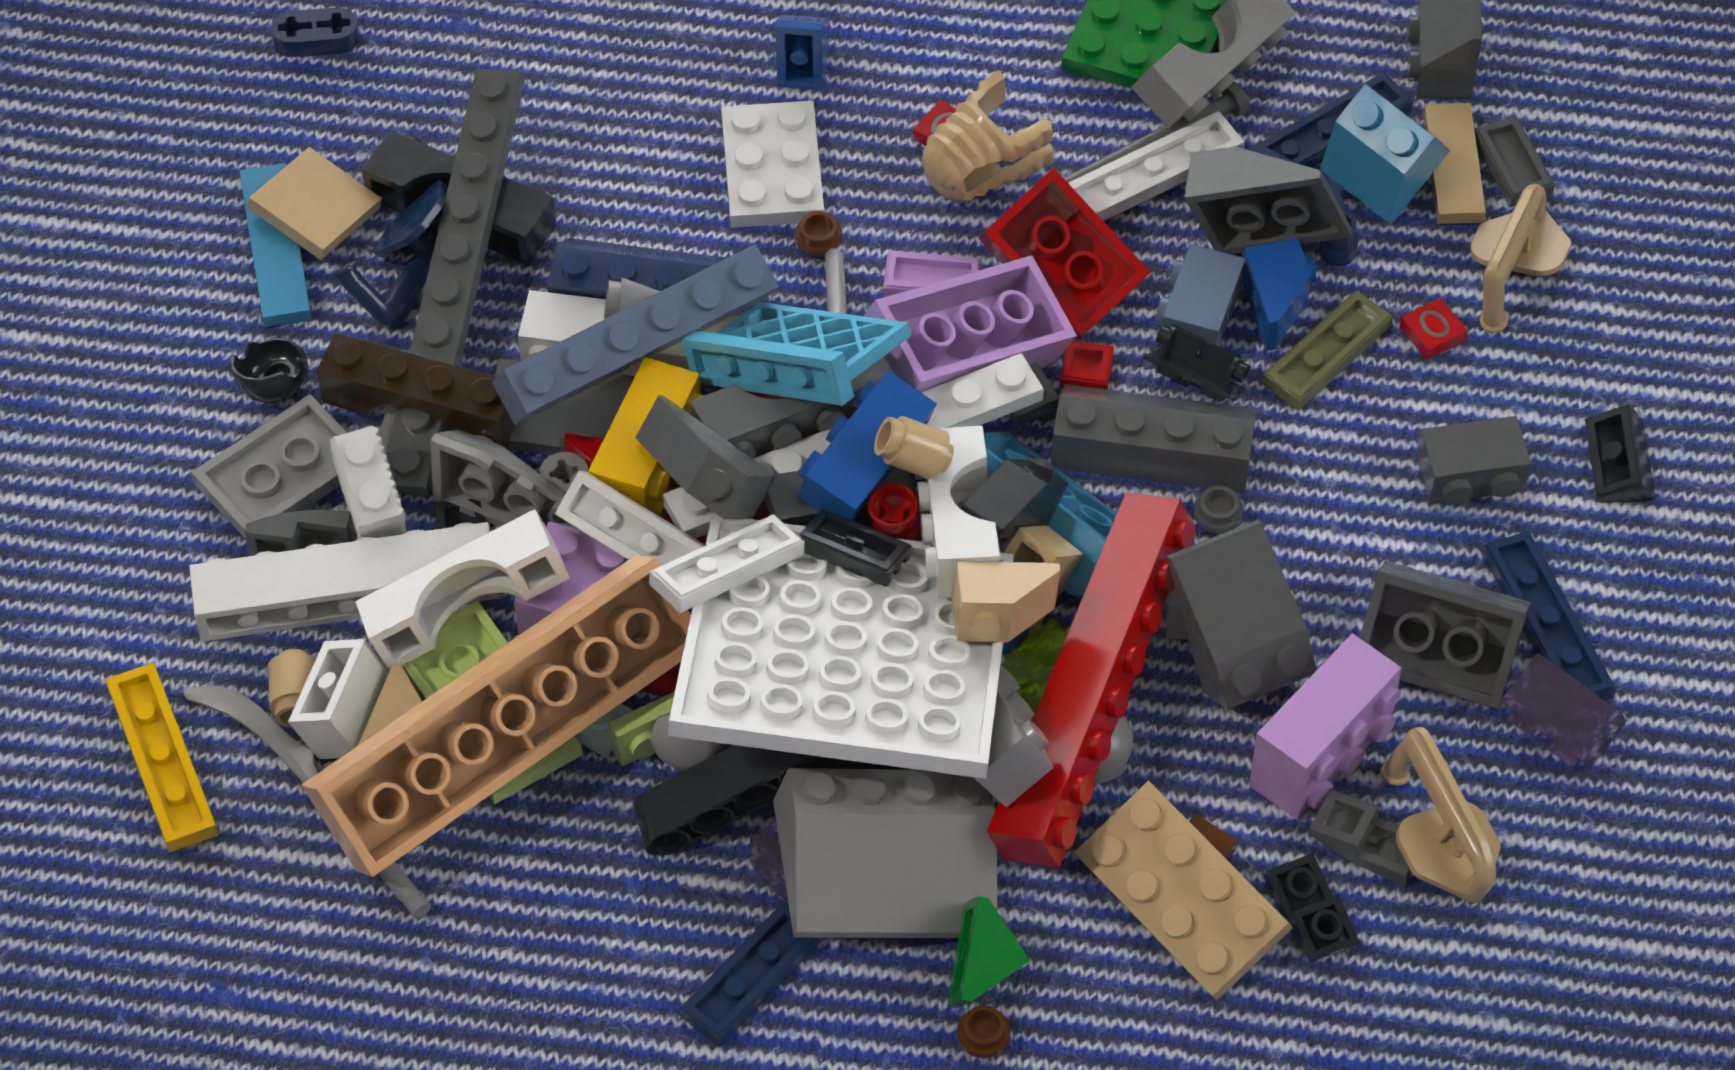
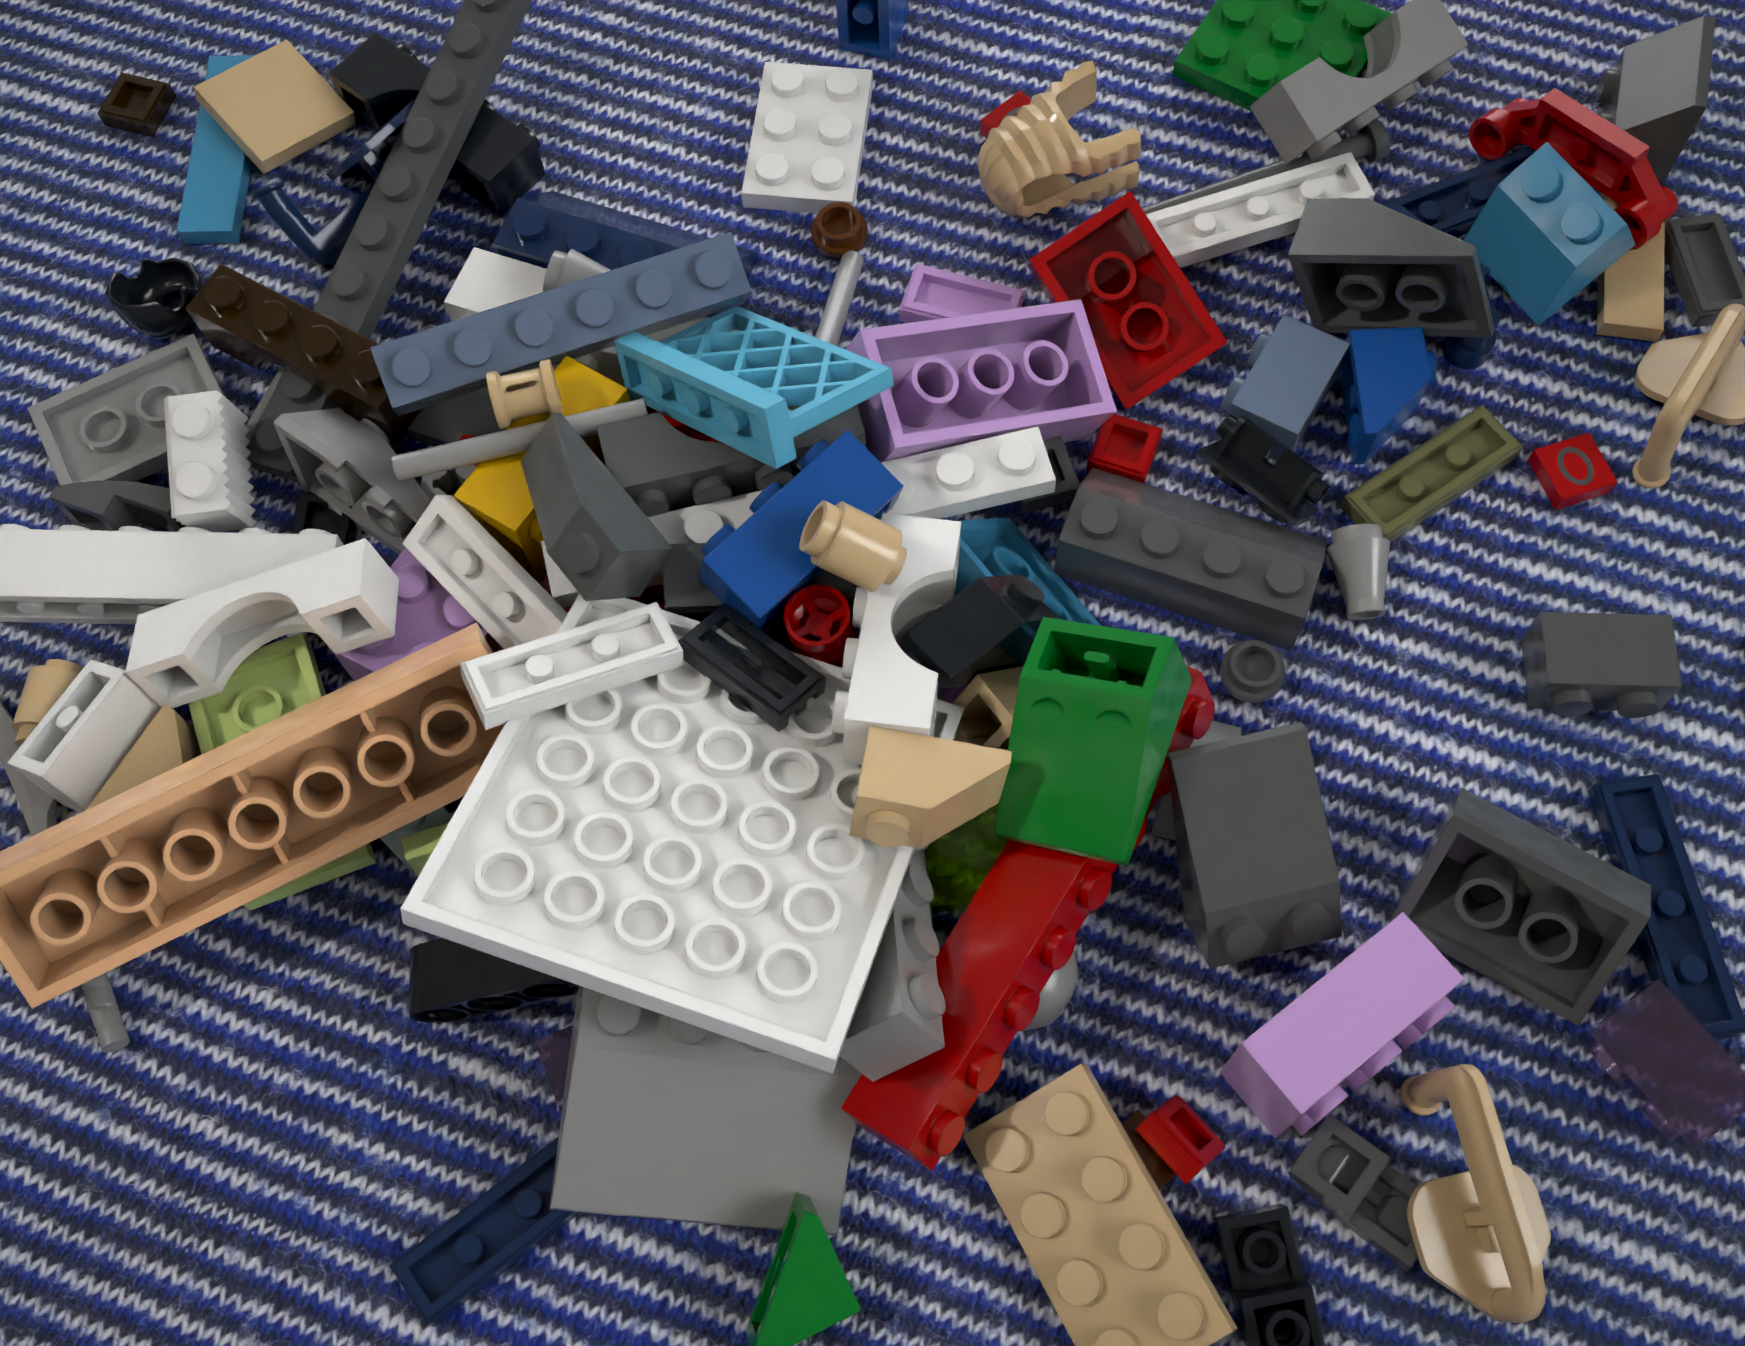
camera: 15 degrees right, 10 degrees up
none -> dark brown tile [97,72,177,137]
none -> light grey bar [392,398,648,481]
none -> tan bush [486,359,564,429]
none -> green slope [994,617,1192,866]
none -> red tile [1135,1095,1225,1184]
none -> light grey cone [1326,524,1390,620]
none -> red plate [1469,88,1678,250]

